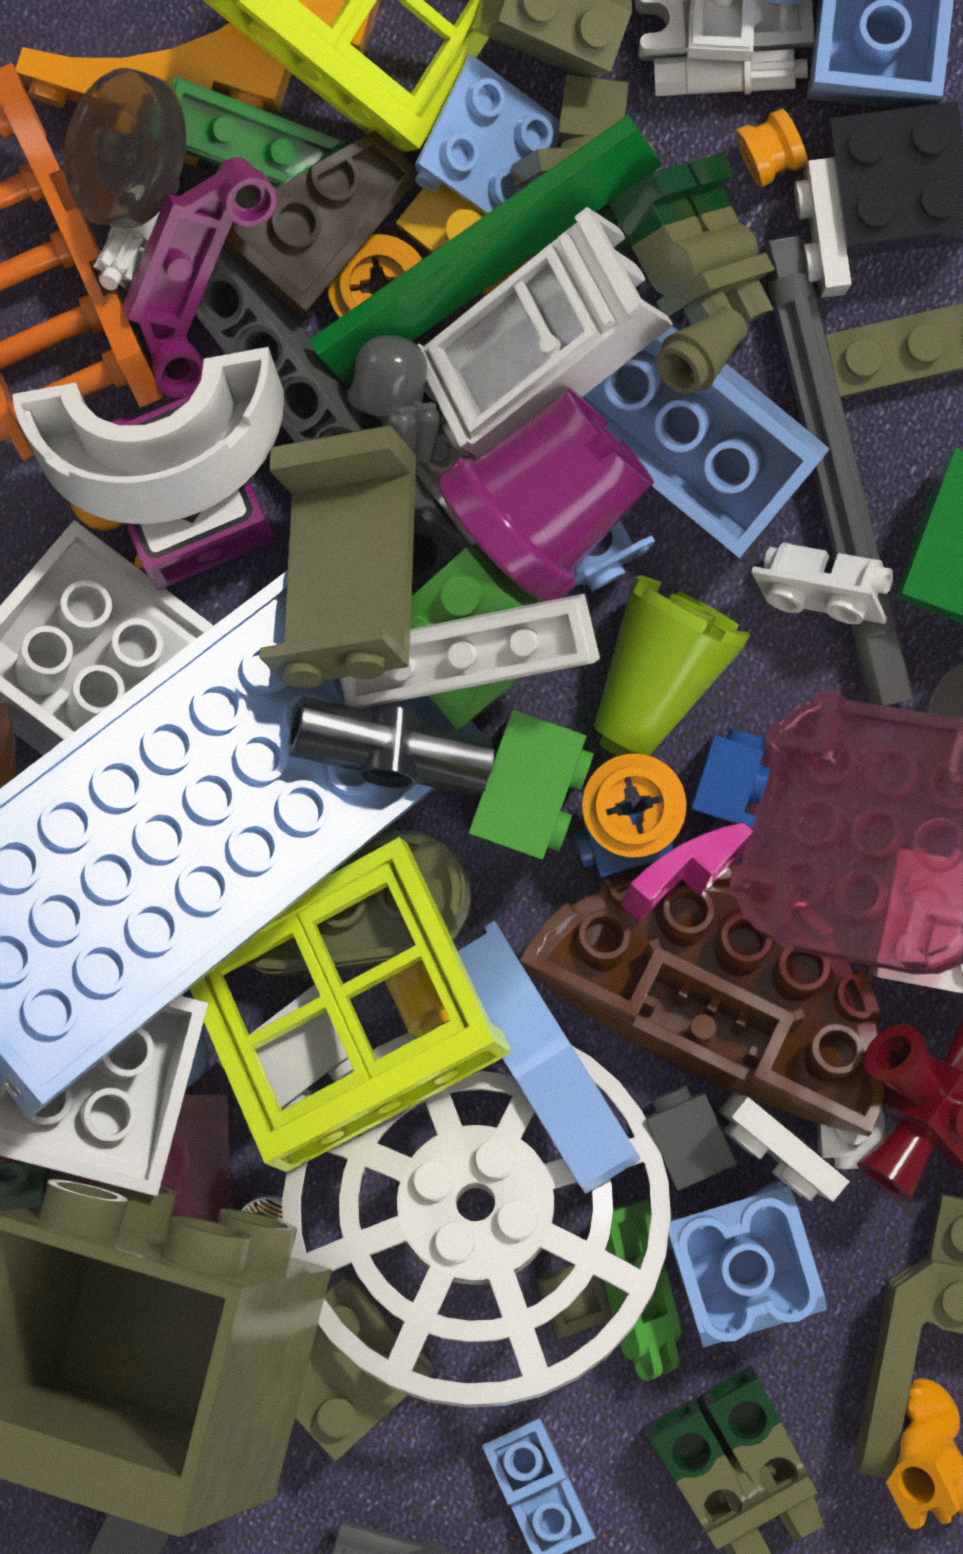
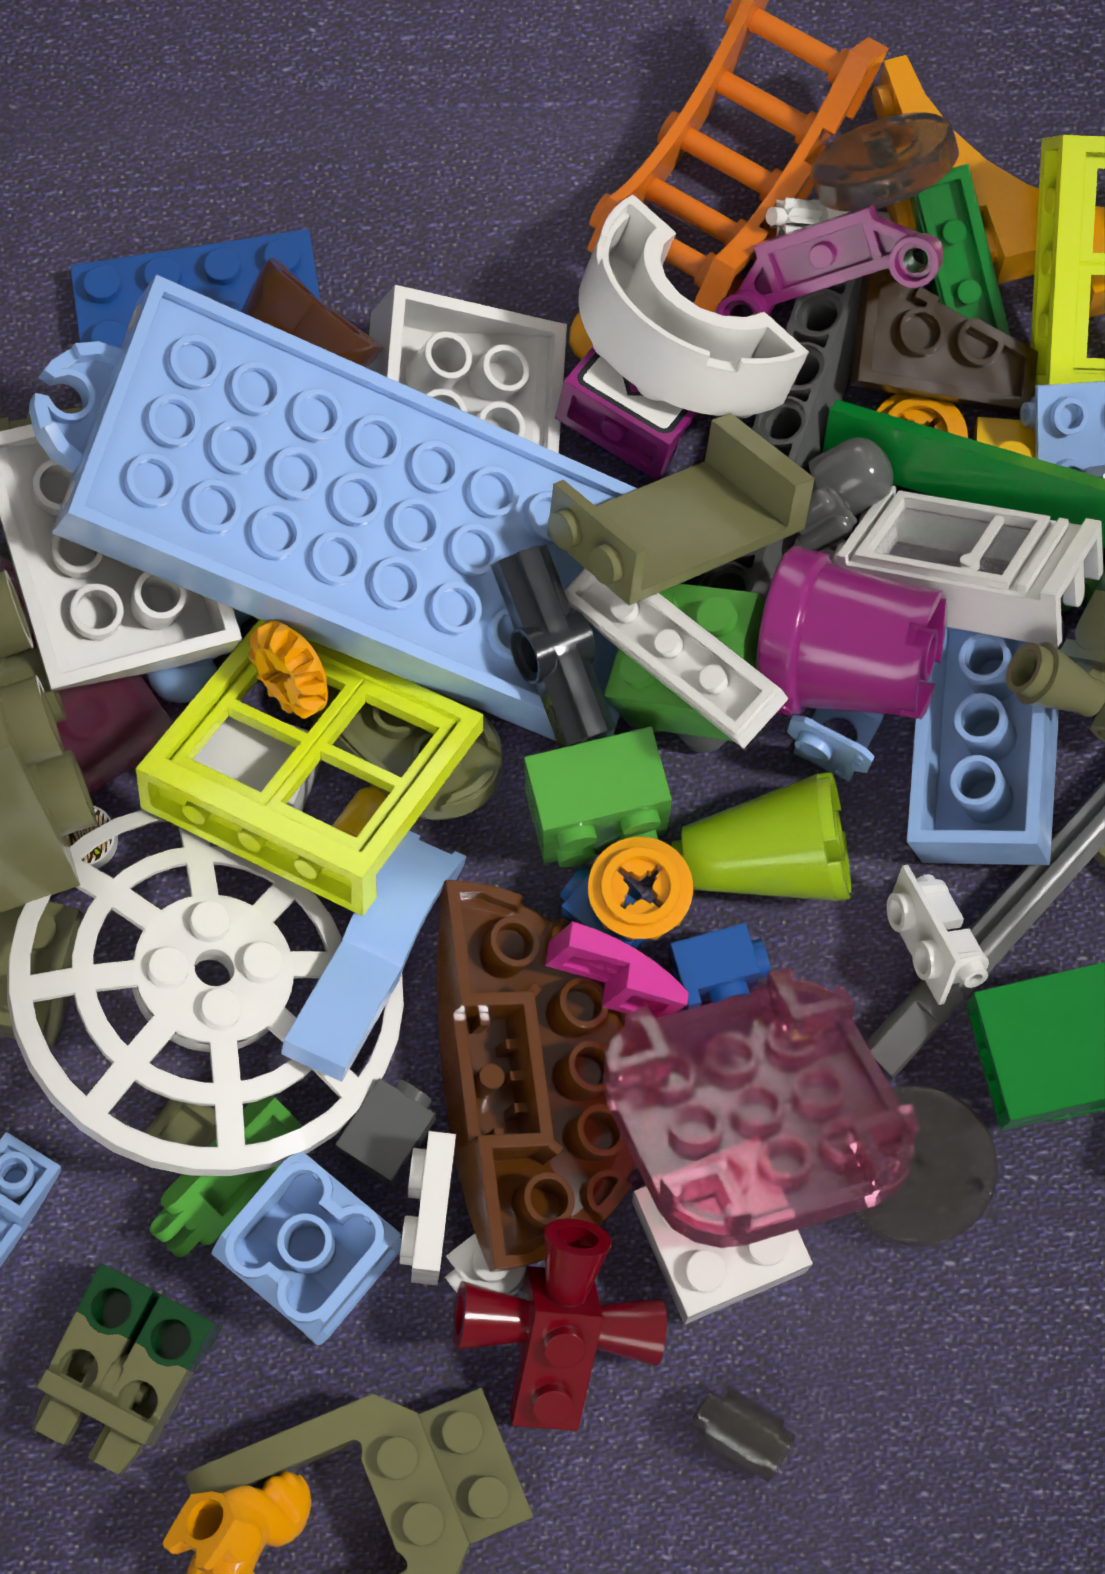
camera: 55 degrees right, 15 degrees down
none -> light orange gear [248,620,328,719]

